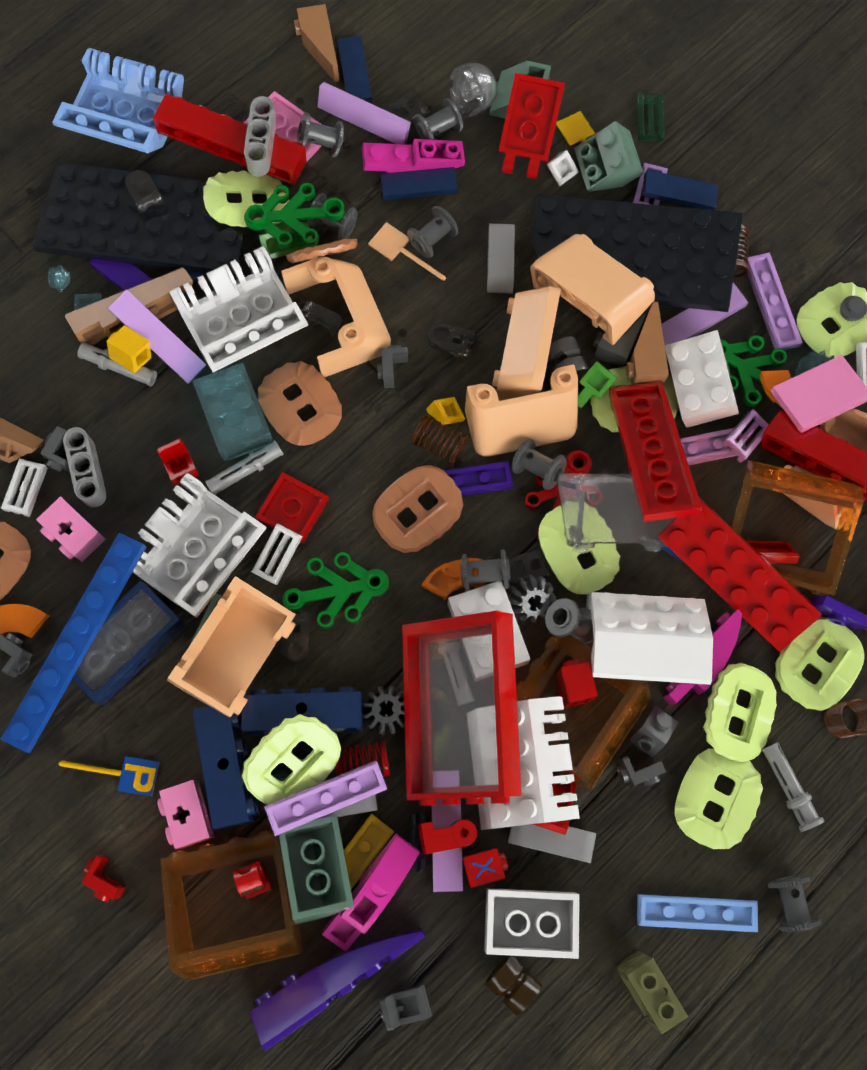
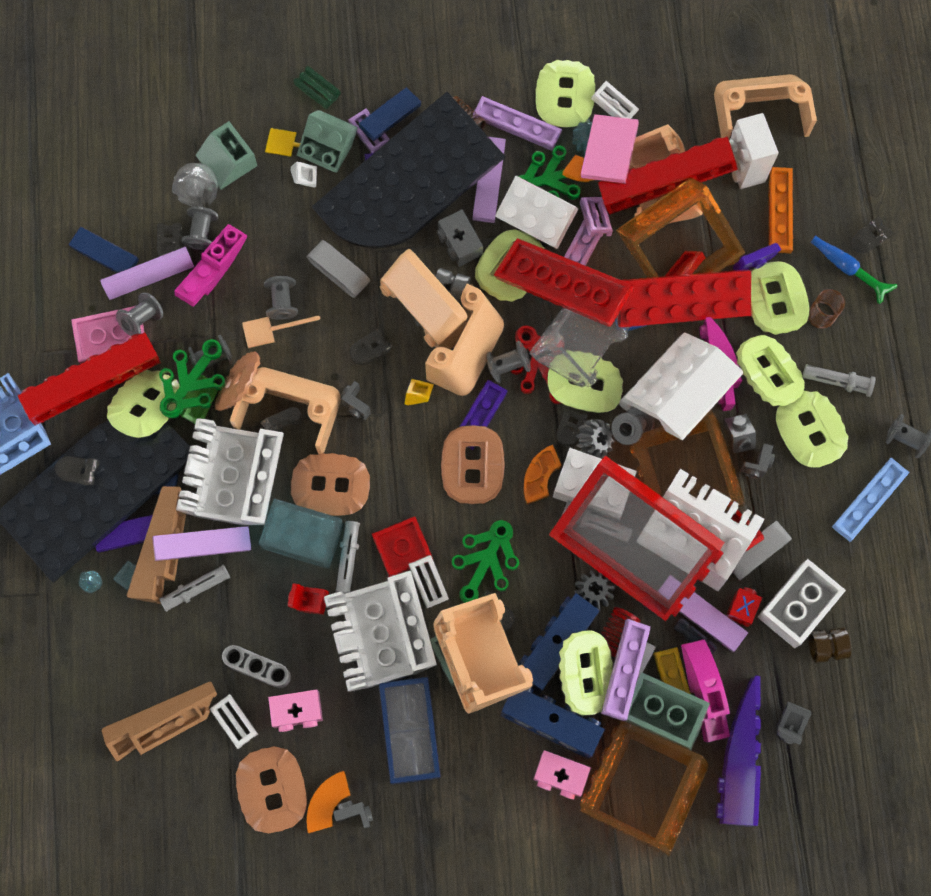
camera: 50 degrees left, 0 degrees up
blue plate [0,533,146,753] -> none
dark grey bracket [40,426,70,472] -> none
piece [59,756,160,797] -> none
red bracket [81,855,126,902] -> none
yellow brick [107,325,152,374] -> none
red leg [233,860,273,899] -> none
light grey beam [244,96,276,177] -> none
medium nougat slope [294,4,339,82] -> none
dark blue tile [381,167,458,201] -> none
reddish brown piece [411,415,468,465] -> none
red leg [418,820,477,854] -> none
dark grey hose [460,550,511,592] -> none
red tile [499,73,565,179] -> none
light nougat windscreen [530,234,655,346] -> none
red brick [554,659,598,708] -> none
bright green plate [578,361,617,408] -> none
olive window [614,951,688,1034] -> none
medium nougat slope [626,302,669,385] -> none
dark grey plate [840,296,867,322] -> none

